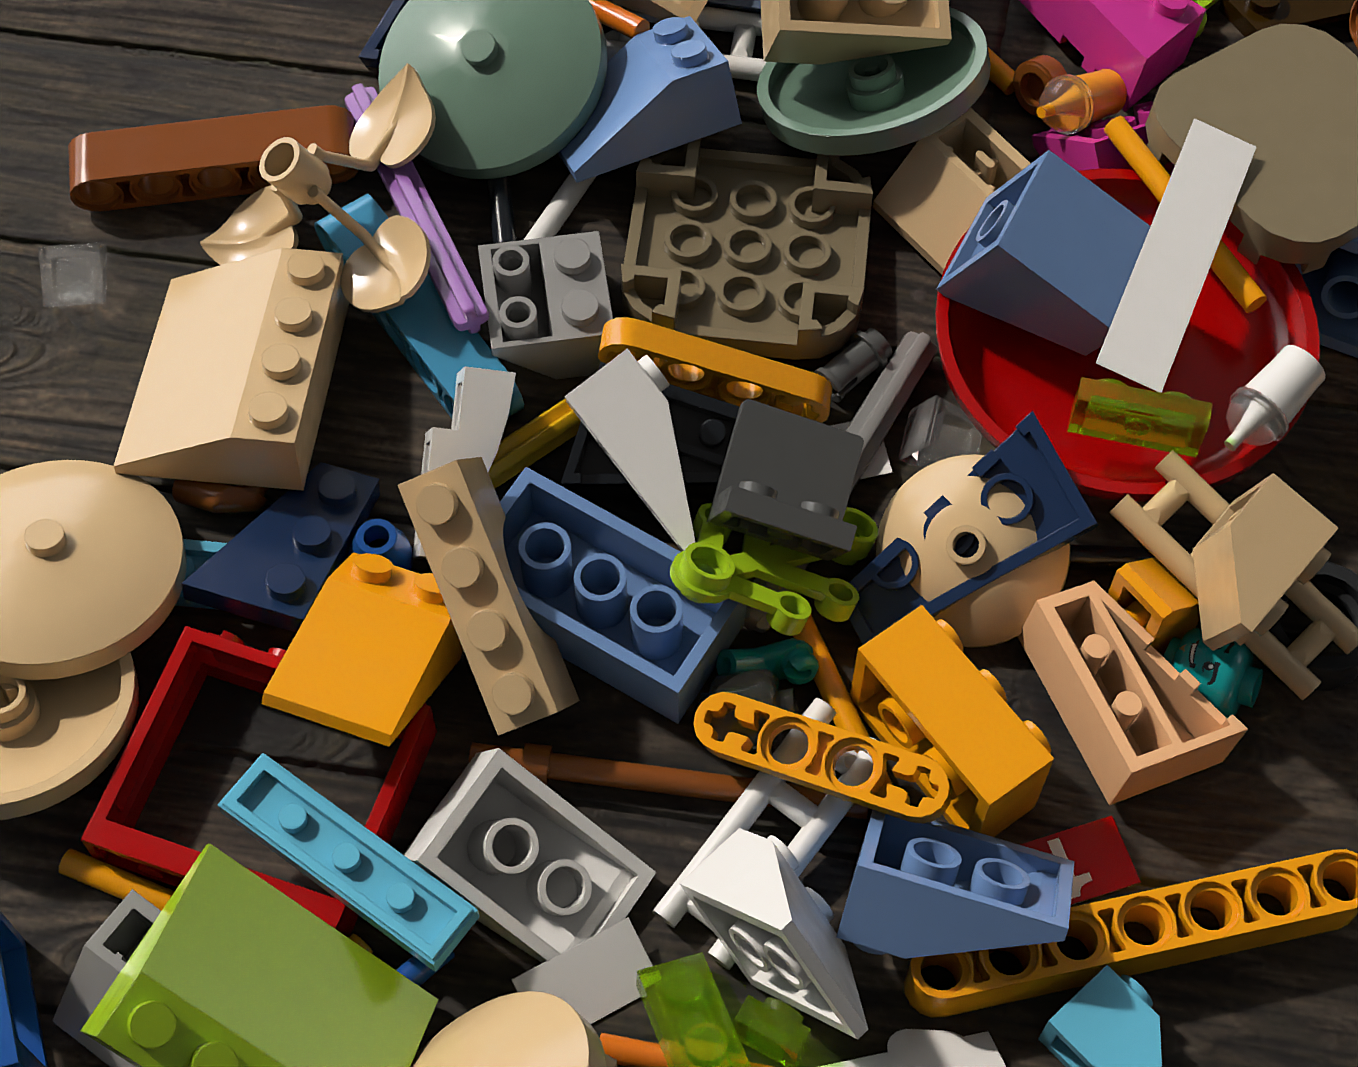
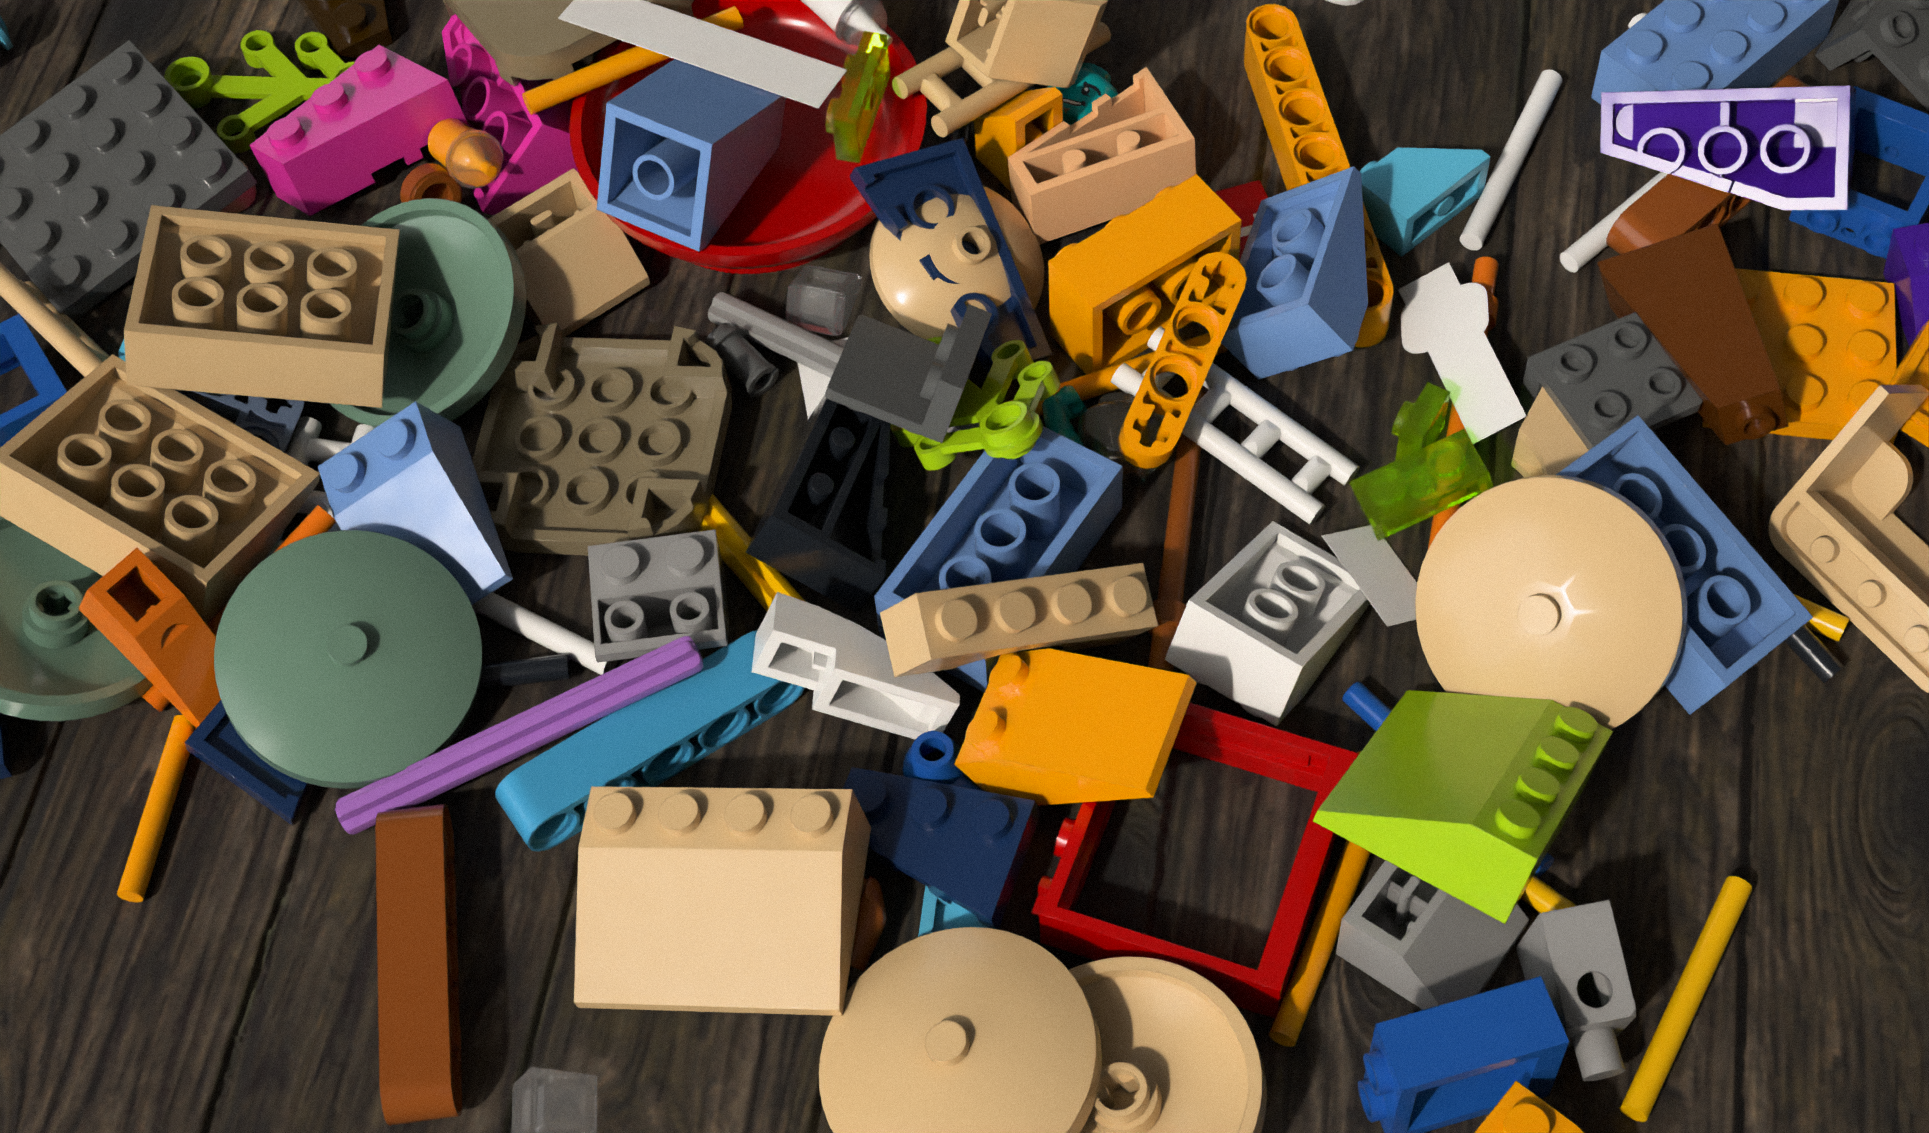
camera: 85 degrees left, 5 degrees down
tan plant [200,63,436,313] -> none
medium azure tile [218,753,480,972] -> none
white slope [565,348,696,551] -> none
light orange beam [598,317,833,423] -> none
white slope [679,828,868,1039] -> none

